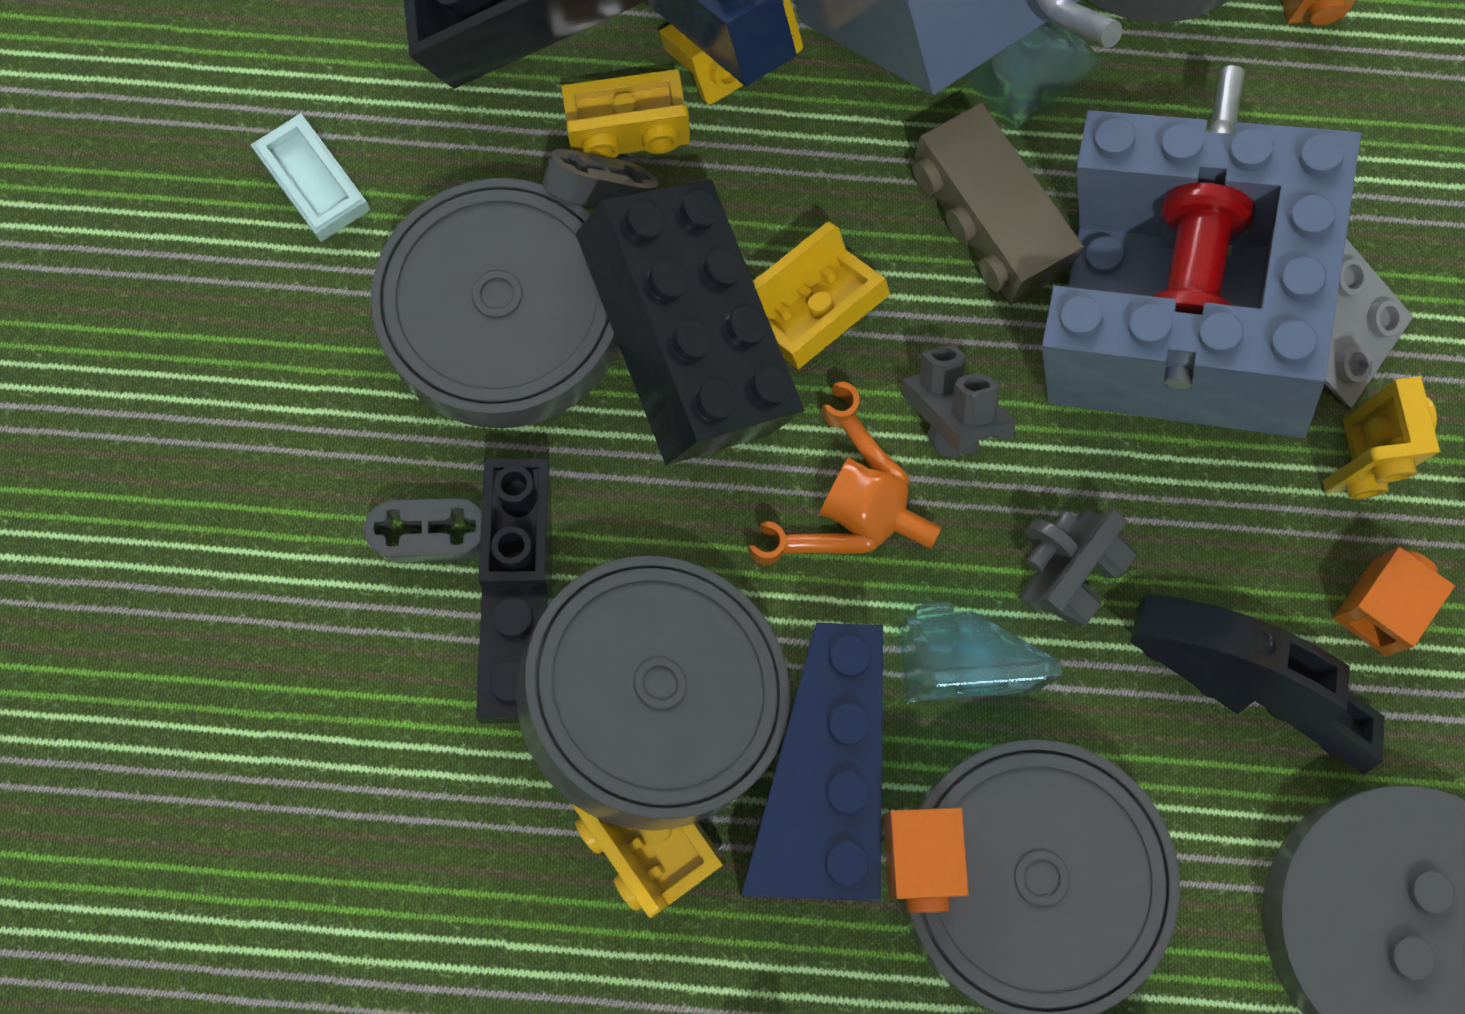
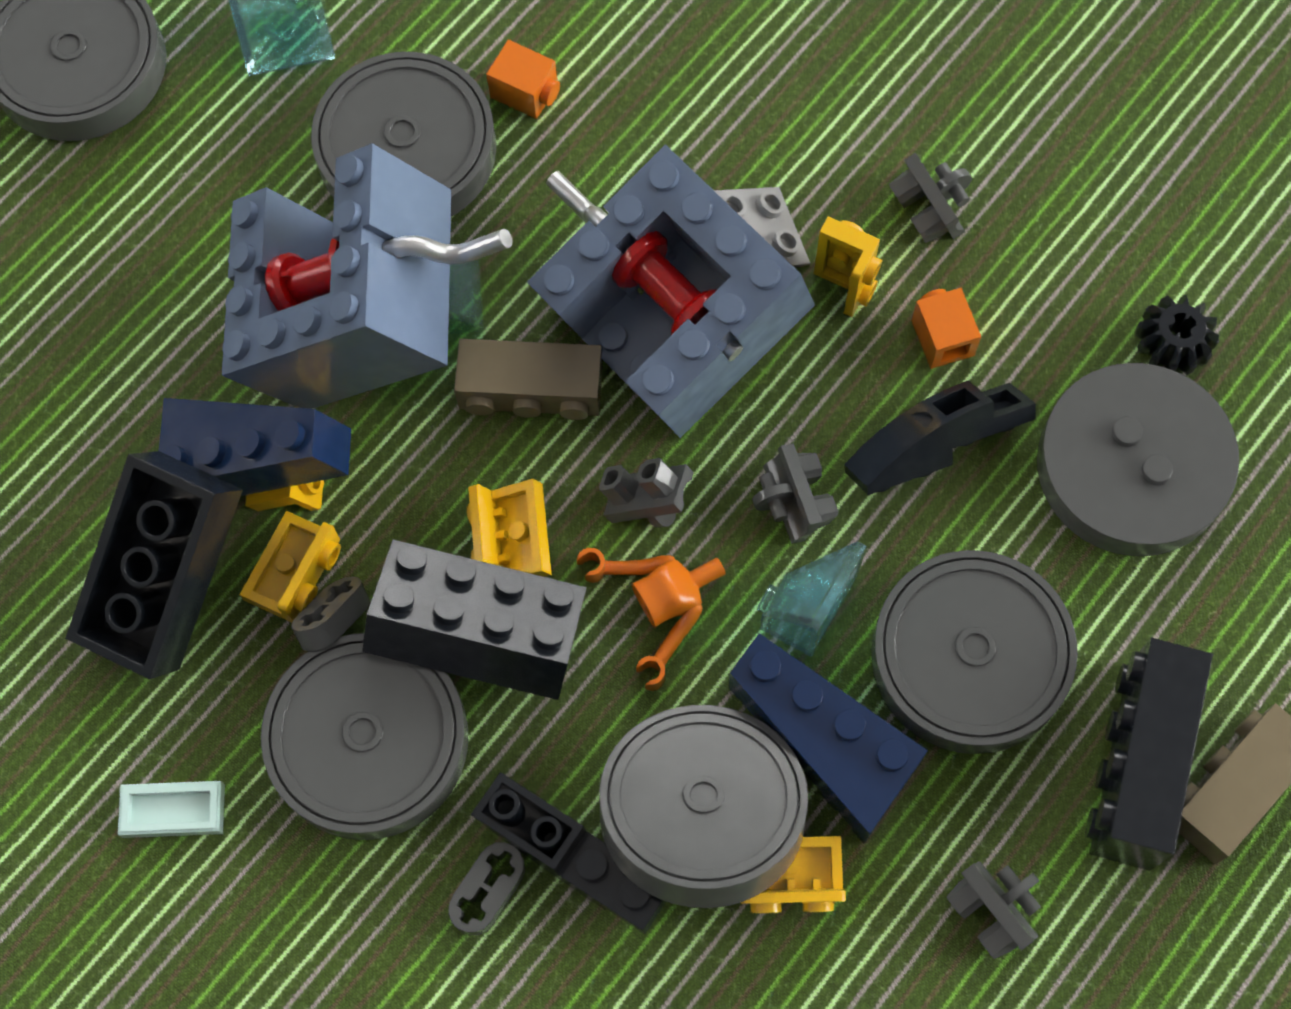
camera: 50 degrees left, 5 degrees down
orange brick [883,808,969,913] -> none

